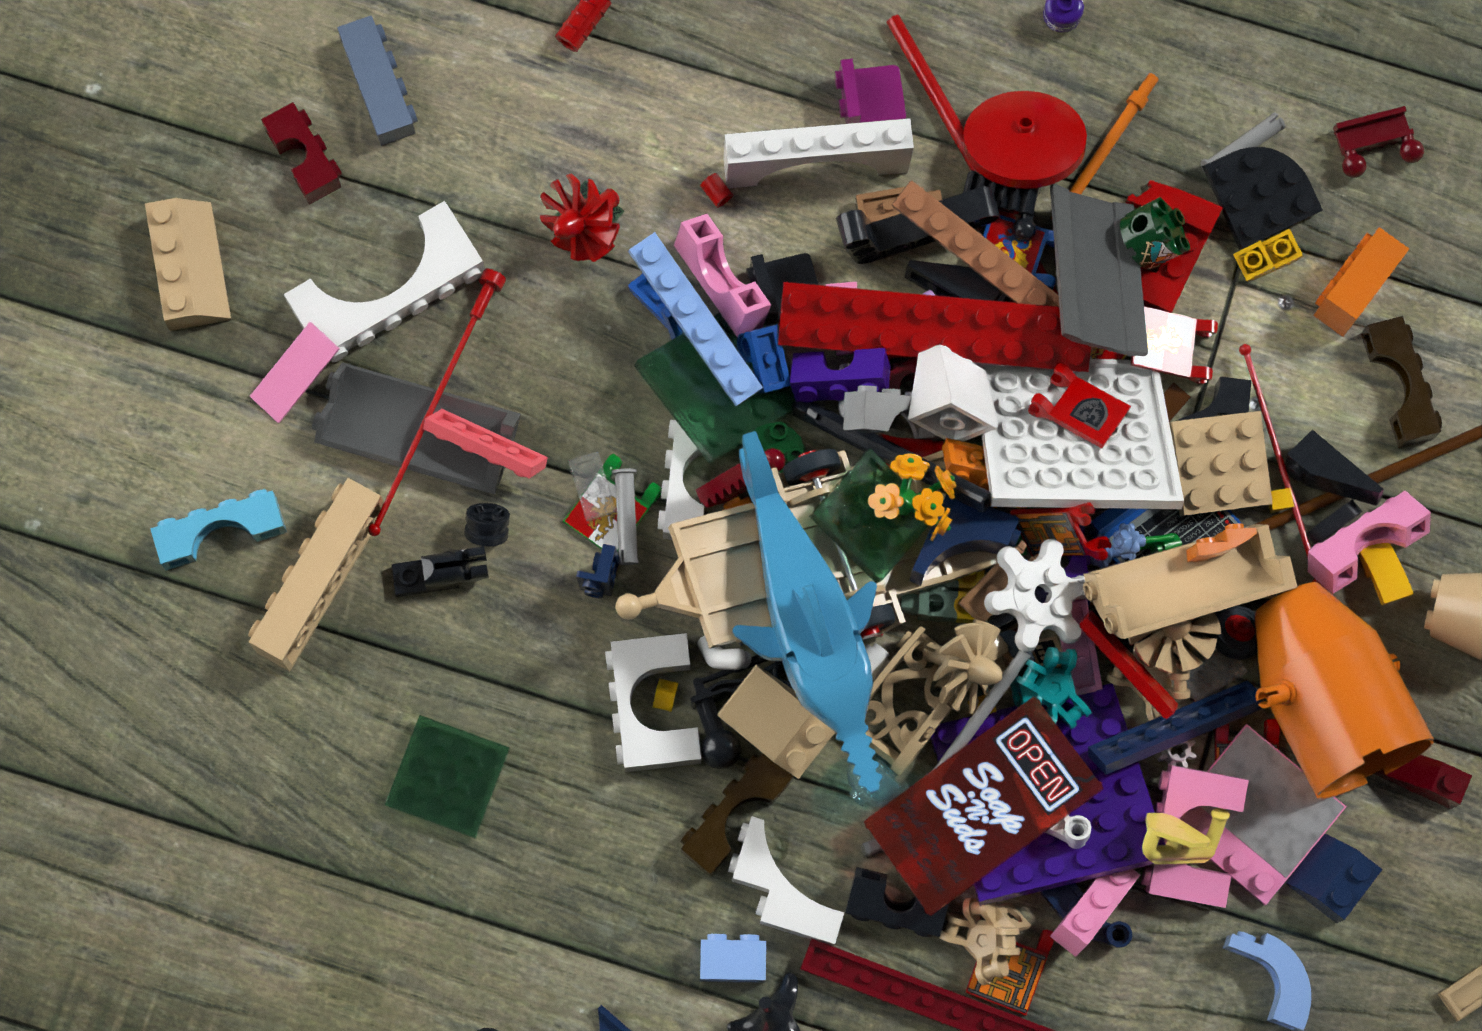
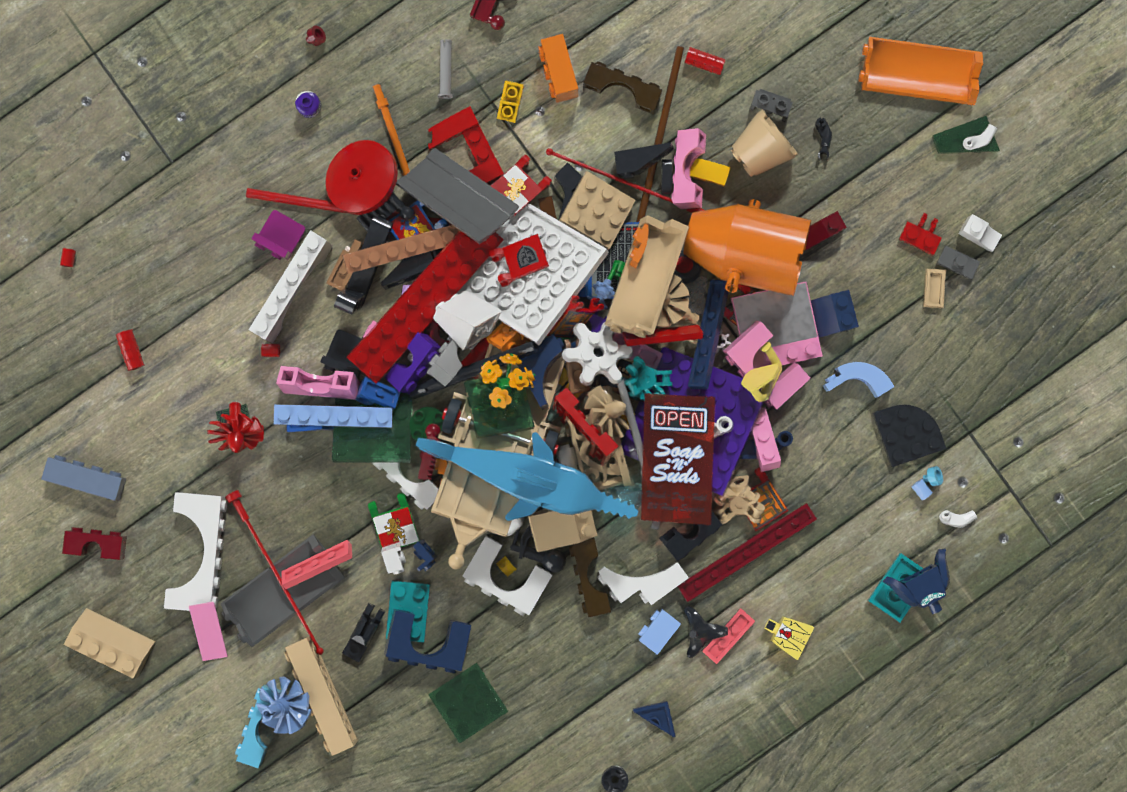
camera: 45 degrees left, 10 degrees up
black wheel [464,503,510,547] -> none
clear plate [568,451,617,521] -> none
light grey pin [612,468,639,565] -> none
dark green brick [1120,197,1190,270] -> none
black plate [1202,147,1323,250] -> none
yellow piece [1269,488,1294,514] -> none
none -> medium blue piece [256,677,312,734]
none -> white brick [381,542,406,574]
none -> dark blue arch [384,609,471,673]
none -> teal plate [386,580,430,642]
none -> red wedge [552,387,619,466]

